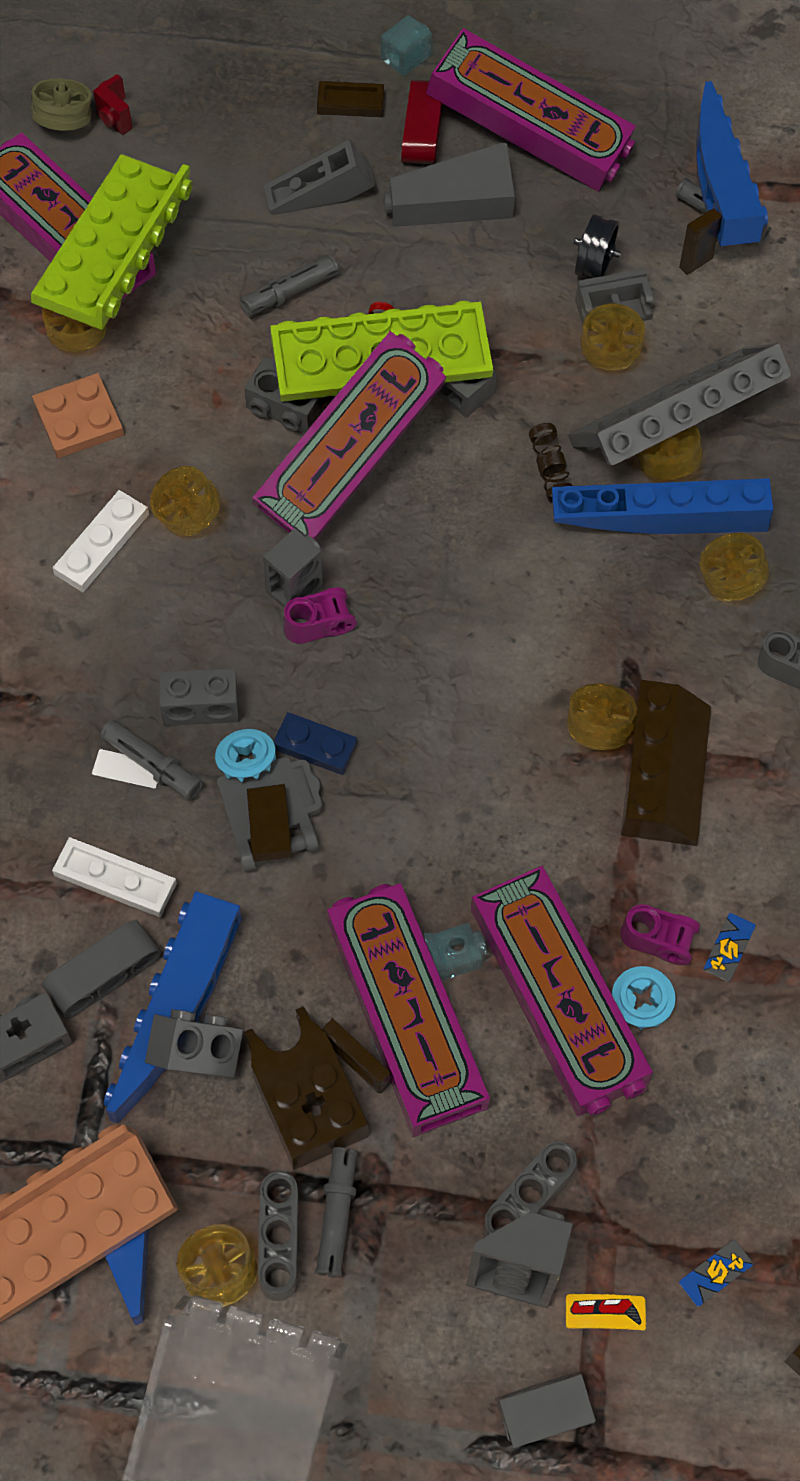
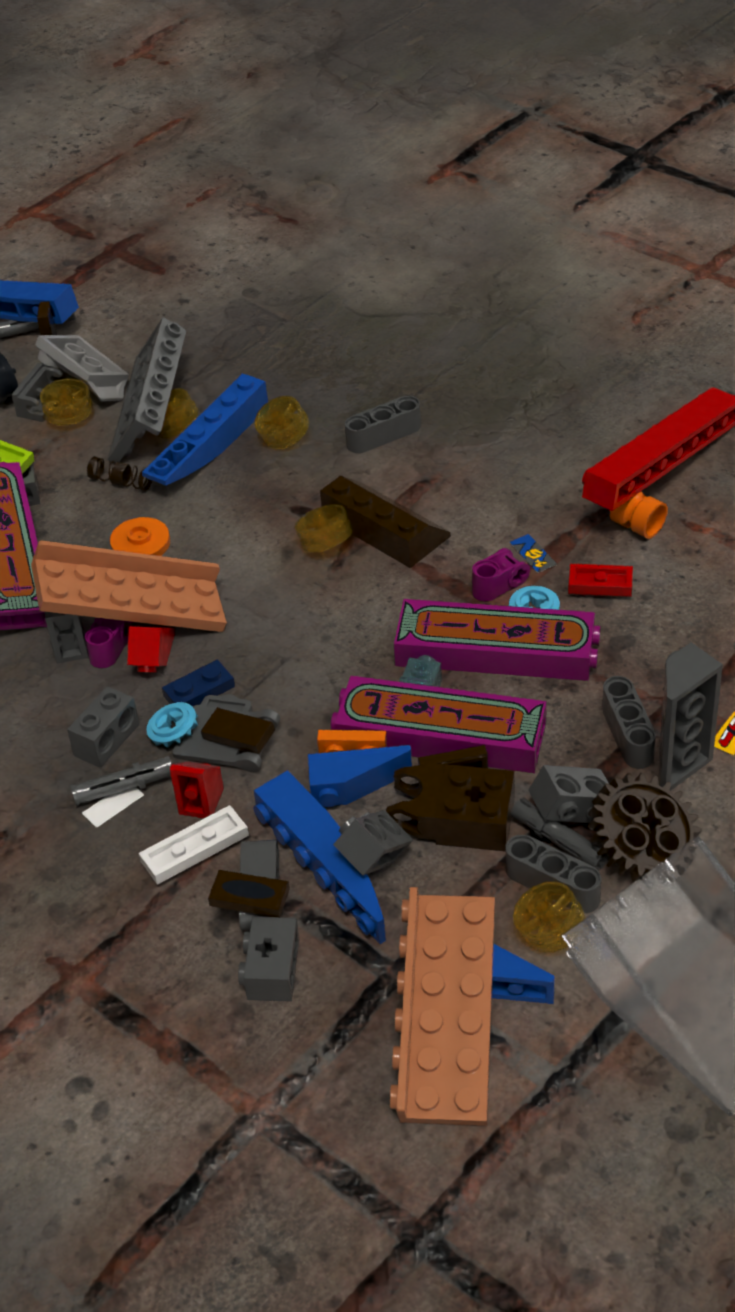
camera: 50 degrees left, 20 degrees down
none -> nougat bracket [31,541,227,632]
none -> light grey slope [35,335,129,401]
none -> orange piece [110,517,170,556]
none -> red slope [127,626,175,672]
none -> red slope [170,761,224,819]
none -> dark brown tile [208,870,290,917]
none -> blue slope [308,745,412,807]
none -> orange plate [317,730,387,753]
none -> dark grey brick [529,765,609,823]
none -> red plate [568,564,633,597]
none -> dark brown gear [587,773,702,886]

